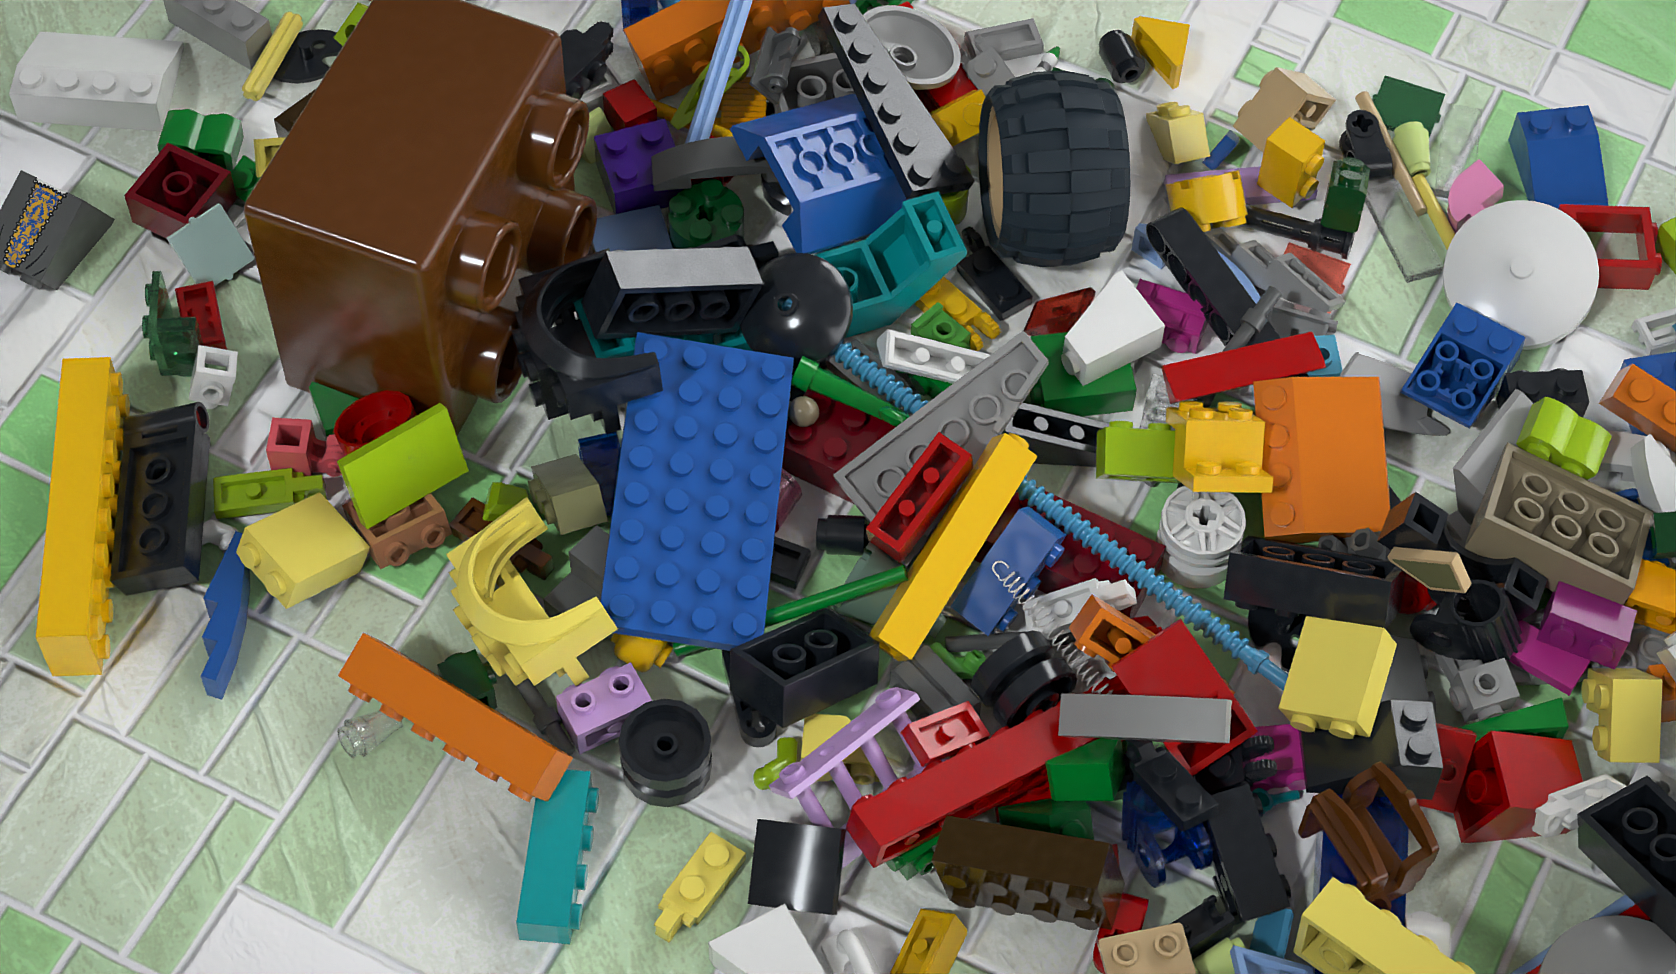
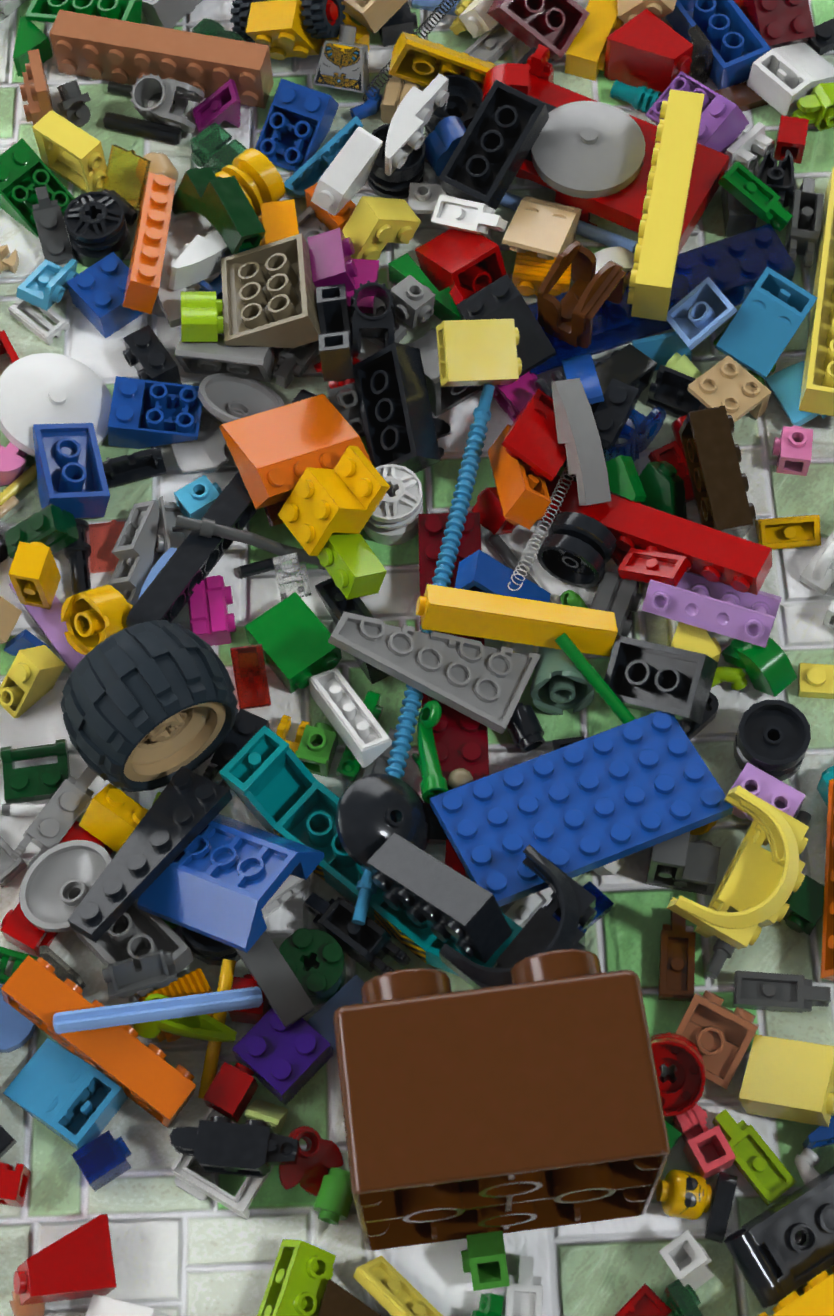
camera: 115 degrees left, 5 degrees up
lime tile [337,403,469,529] -> none
lime piece [482,482,531,521] -> none
olive brick [528,454,608,535] -> none
black slope [748,819,846,915] -> none
red brick [866,432,973,564] -> none
white hinge [1024,578,1137,639] -> none
white slope [1061,270,1165,386] -> none
red slope [1161,331,1326,404] -> none
tile [1387,547,1472,593] -> none
none -> blue slope [33,423,110,518]
none -> black hinge [102,446,167,488]
none -> light grey dish [198,373,285,423]
none -> tan slope [502,196,582,260]
none -> light orange brick [512,251,572,299]
none -> blue slope [561,353,604,404]
none -> yellow head [656,1169,712,1220]
none -> black beam [704,1171,738,1243]
none -> green brick [721,637,797,697]
none -> dark grey hinge [733,971,830,1013]

